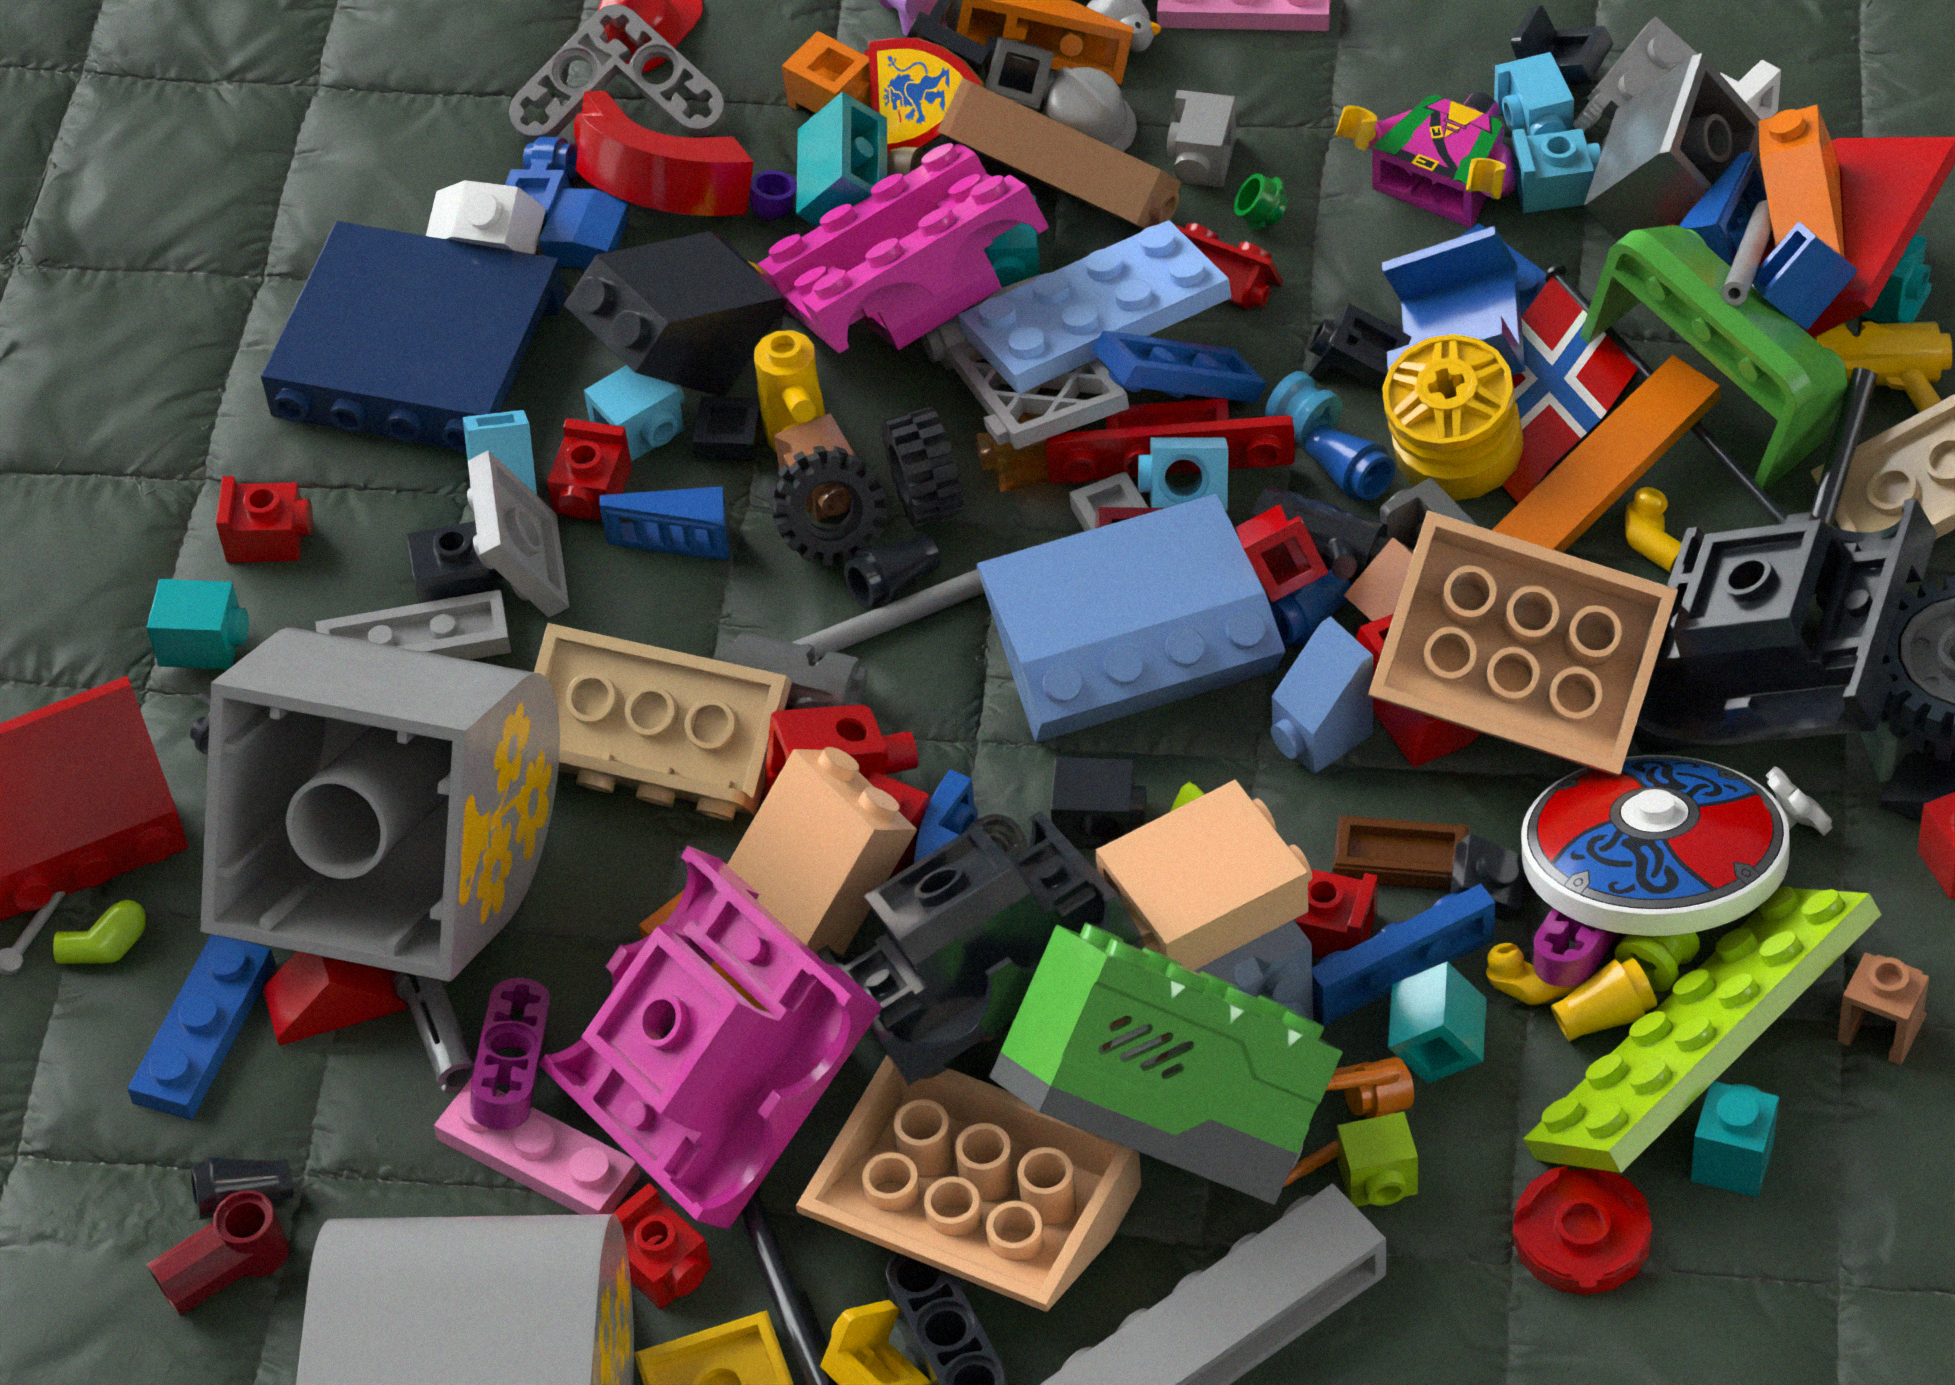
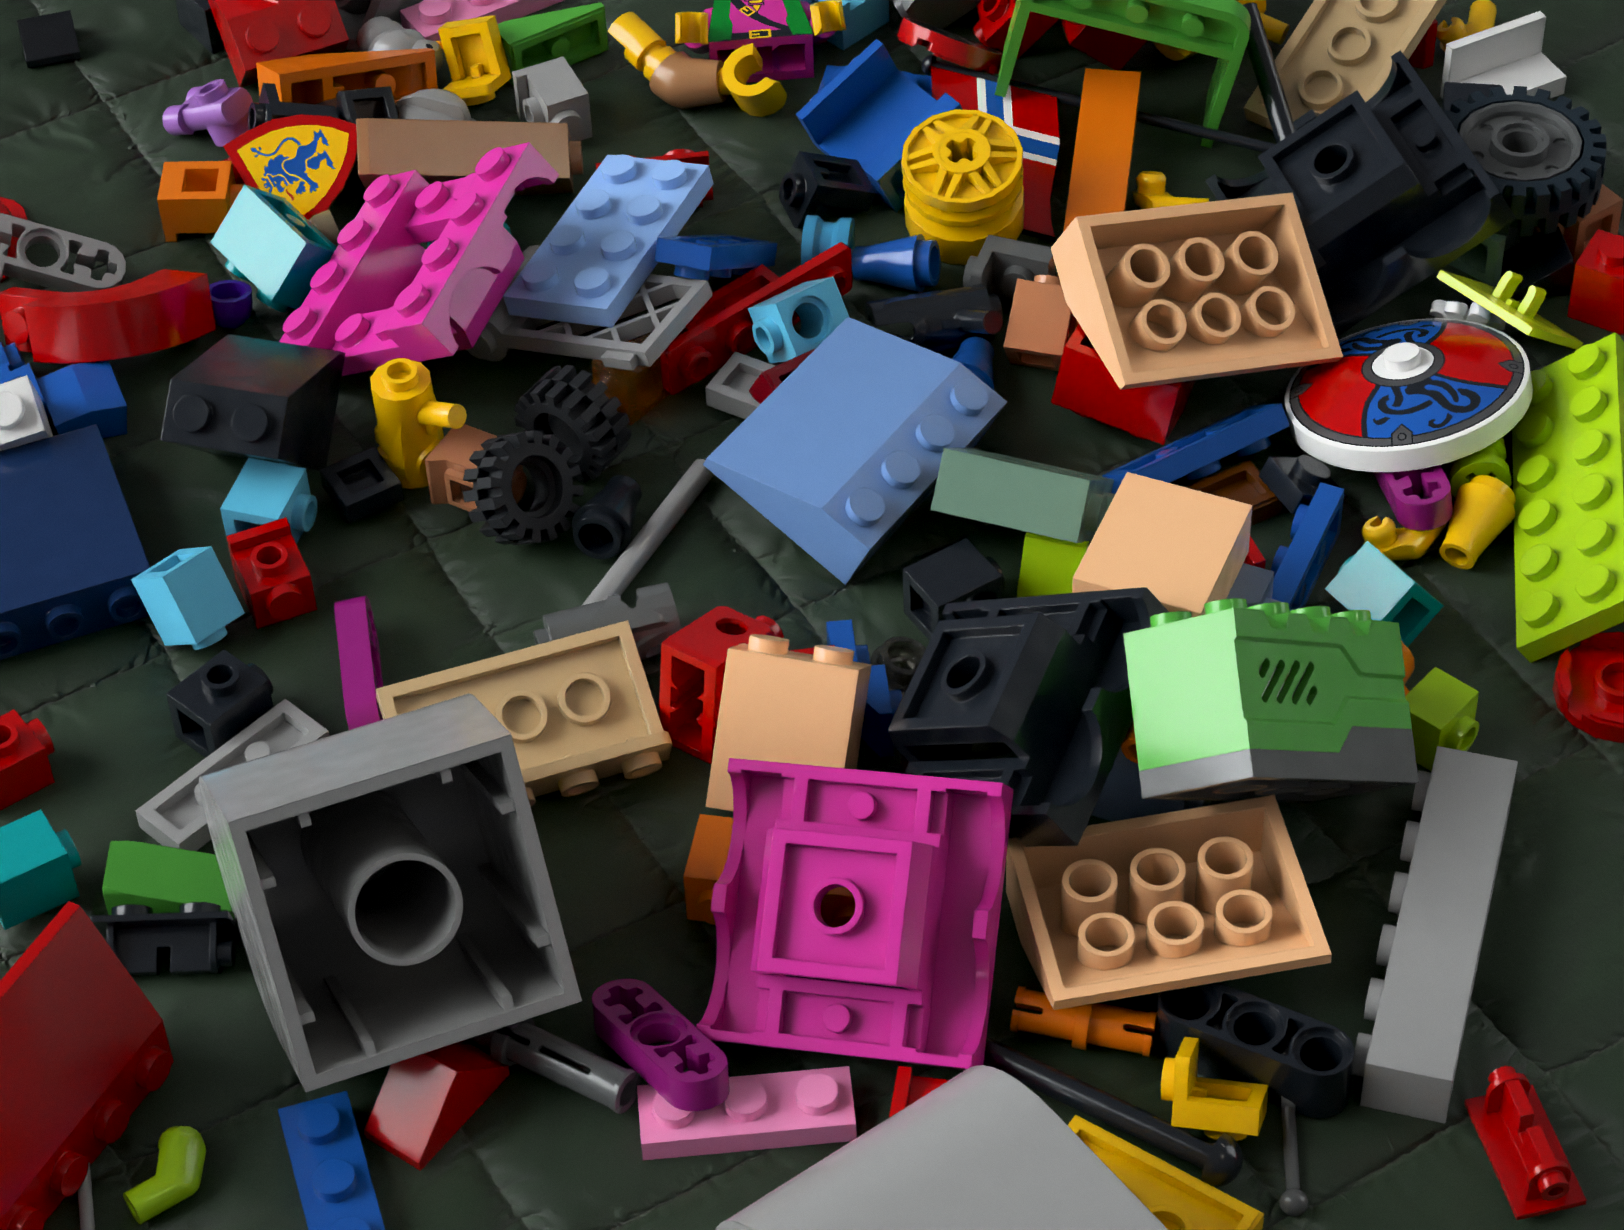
camera: 40 degrees left, 5 degrees down
light grey plate [467,450,569,618] -> none
blue slope [600,487,730,559] -> none
green plate [1234,173,1288,231] -> none
red brick [1235,504,1329,603] -> none
medium blue slope [1271,616,1373,774] -> none
none -> magenta beam [334,595,384,730]
none -> yellow bracket [438,15,512,106]
none -> bright green slope [498,2,609,87]
none -> yellow piece [608,12,787,117]
none -> red tile [897,17,1003,75]
none -> sand green brick [931,448,1115,543]
none -> orange pin [1010,986,1157,1057]
none -> blue plate [1102,403,1290,494]
none -> neon yellow piece [1436,270,1583,350]

